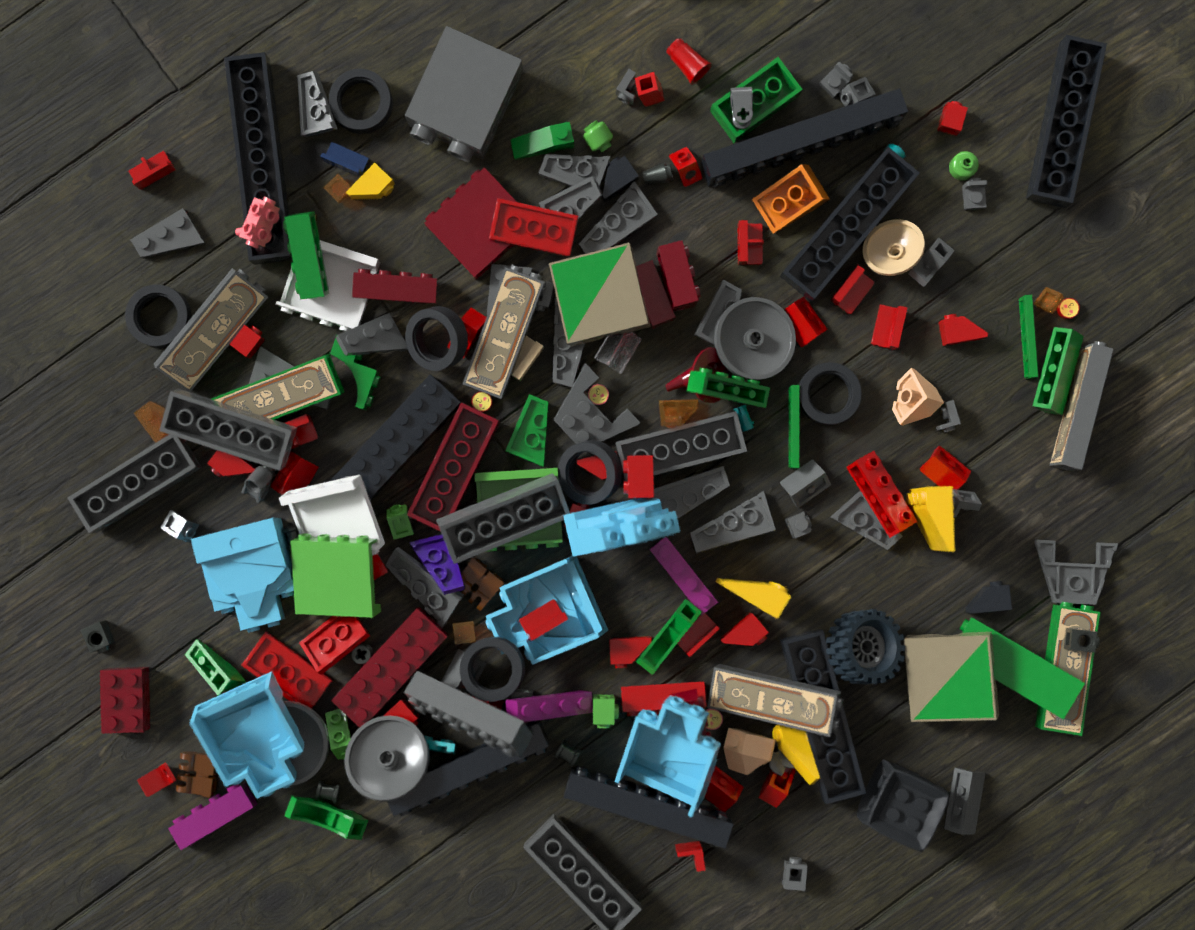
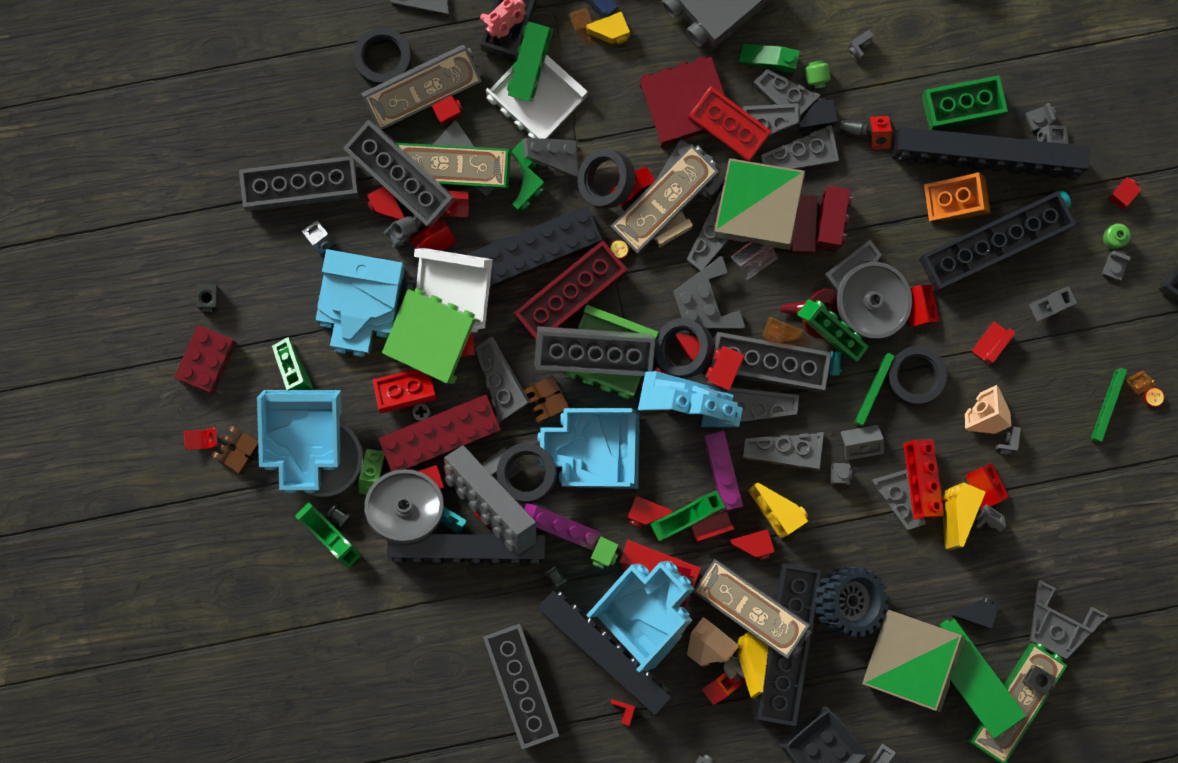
camera: 25 degrees right, 5 degrees down
clear orange wing [134,401,169,443] -> none
magenta brick [168,782,258,850] -> none
red tile [241,631,333,708] -> none
dark red brick [352,269,437,304] -> none
bright green bracket [387,505,414,539] -> none
dark purple wing [410,534,465,595] -> none
clear orange plate [453,621,476,644] -> none
green wing [506,394,548,467] -> none
red panel [519,599,568,641] -> none
light yellow tile [588,384,609,405] -> none
red brick [635,72,665,107] -> none
red plant [666,38,712,85] -> none
red panel [704,766,744,812] -> none
light yellow tile [705,708,723,730] -> none
dark grey piece [730,87,753,129] -> none
red panel [738,220,764,265] -> none
red panel [830,265,874,314] -> none
tan dish [863,219,925,276] -> none
red slope [939,314,988,346] -> none
green brick [1033,327,1084,415] -> none
dark grey brick [1049,341,1113,471] -> none

